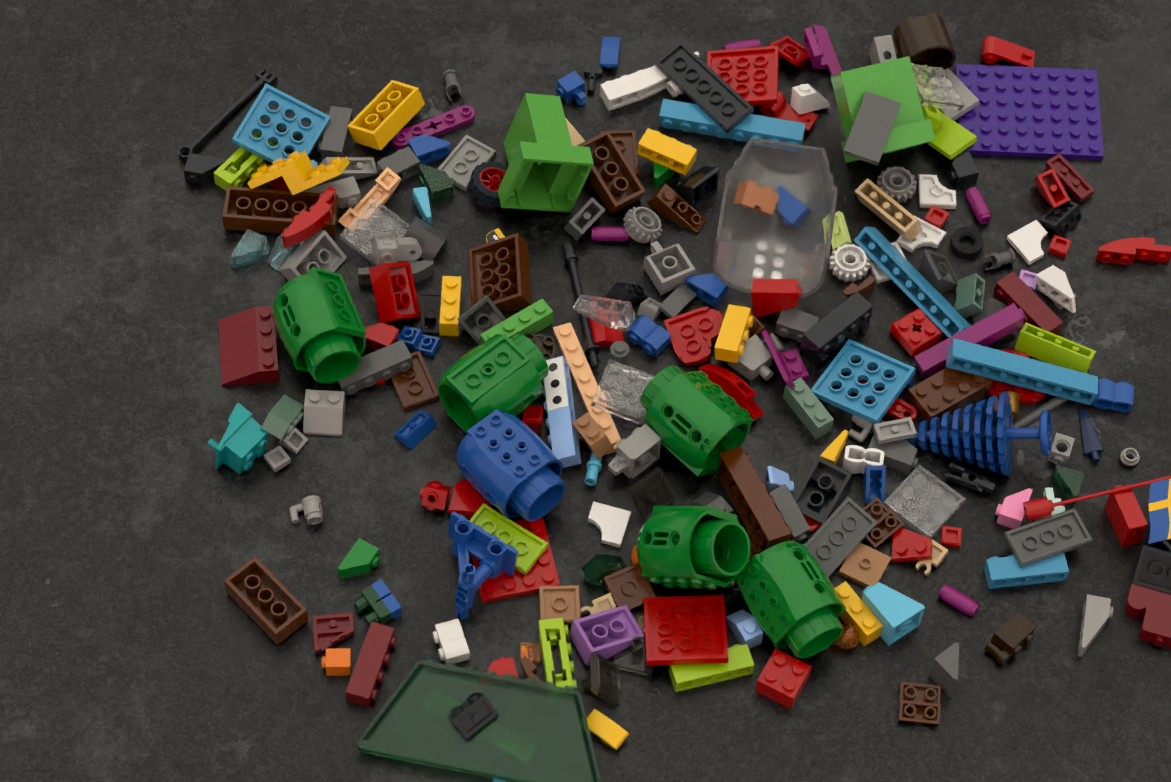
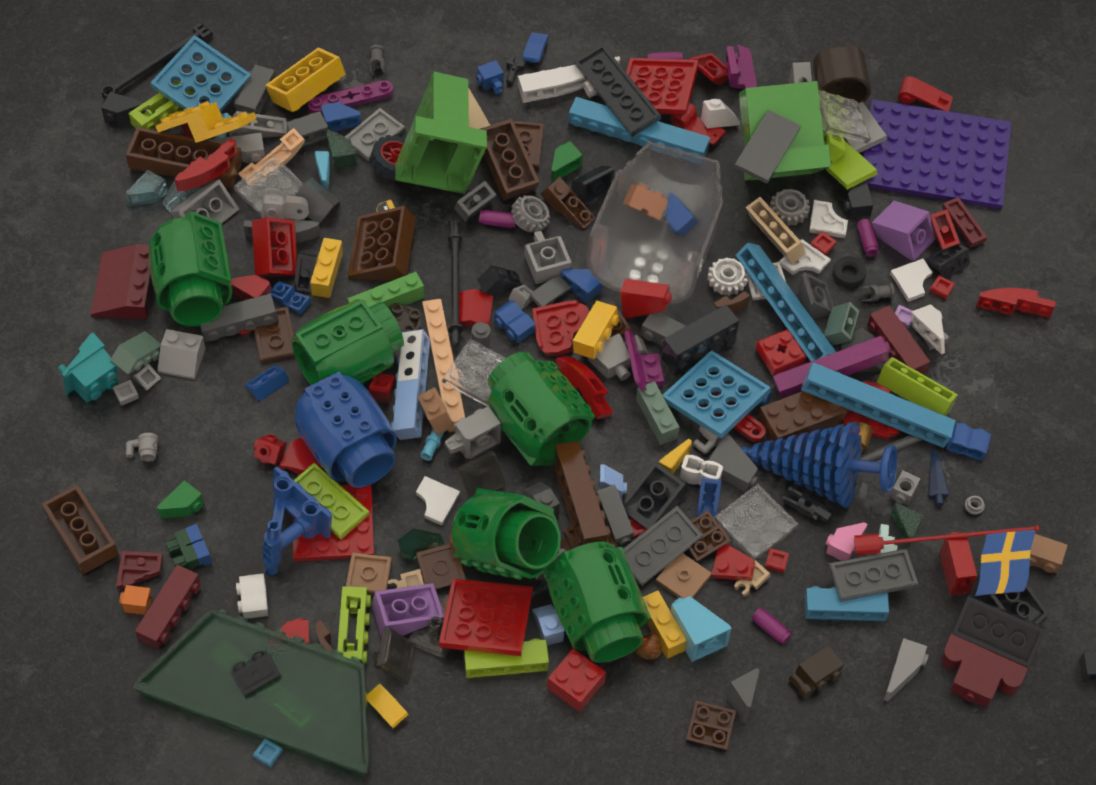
camera: 10 degrees right, 0 degrees up
dark grey slope [458,295,506,345] -> none
clear orange tile [520,643,541,664] -> none
clear slope [573,294,636,331] -> none
yellow brick [637,128,697,176] -> none
yellowish green plate [825,211,852,251] -> none
light grey plate [873,417,917,444] -> none
none -> medium lavender slope [872,201,935,261]

